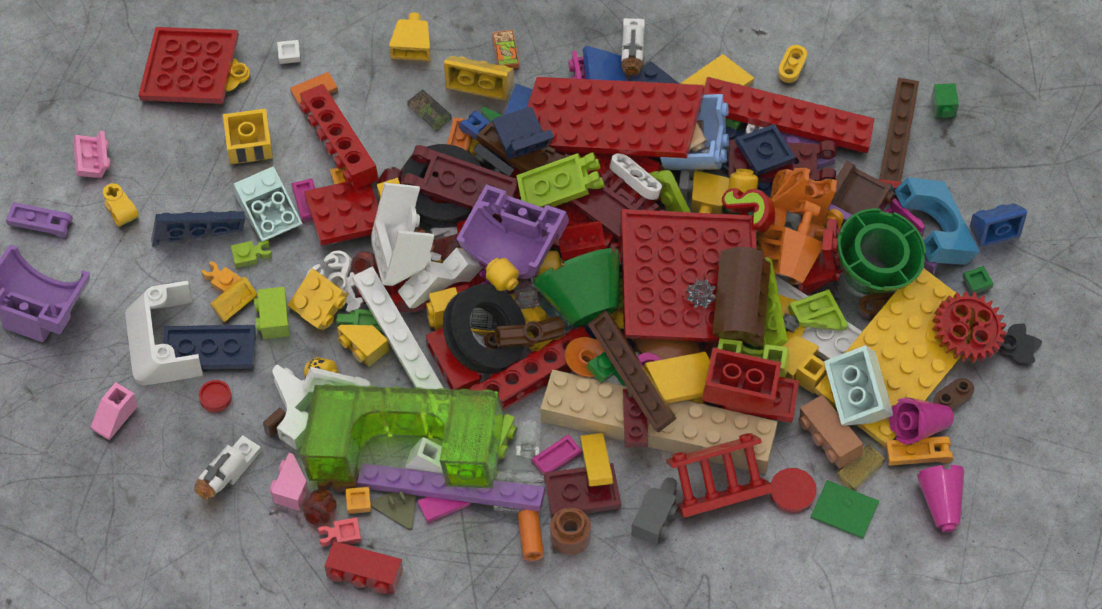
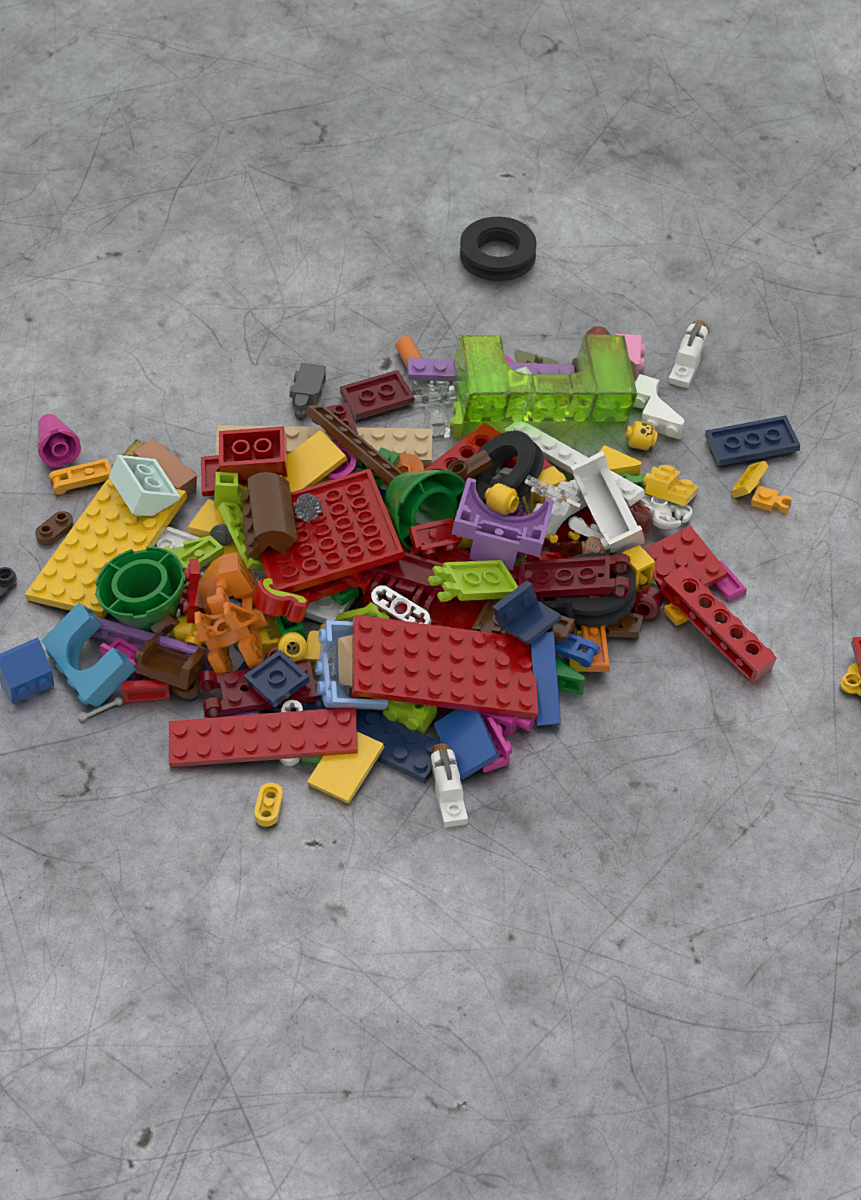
camera: 165 degrees right, 10 degrees down
bright pink slope [91,382,138,441] -> none
white windscreen [125,281,203,386] -> none
dark blue wing [151,211,246,246] -> none
red piece [199,380,232,412] -> none
yellow brick [223,108,273,164] -> none
lime plate [231,240,272,268] -> none
light aqua slope [233,166,302,242] -> none
lime brick [254,287,290,339] -> none
reddish brown tile [263,407,286,438] -> none
white plate [277,40,301,64] -> none
orange tile [290,72,338,106] -> none
white hinge [303,367,370,402] -> none
coral plate [318,517,361,546] -> none
red brick [325,541,403,594] -> none
light orange plate [346,487,371,514] -> none
yellow torso [389,12,431,61] -> none
clear smoke tile [407,89,452,131] -> none
yellow slope [444,56,514,101] -> none
tile [492,30,519,69] -> none
dark pink tile [531,434,582,477] -> none
dark orange piece [550,508,591,555] -> none
yellow tile [580,433,613,487] -> none
red fence [666,433,773,518] -> none
red tile [770,468,816,513] -> none
yellow brick [795,353,827,394] -> none
green piece [810,480,879,539] -> none
reddish brown plate [879,77,919,182] -> none
dark pink cone [889,397,954,444] -> none
green brick [932,83,959,118] -> none
red gear [932,291,1007,363] -> none
green plate [962,266,994,295] -> none
none -> clear plate [525,475,583,509]

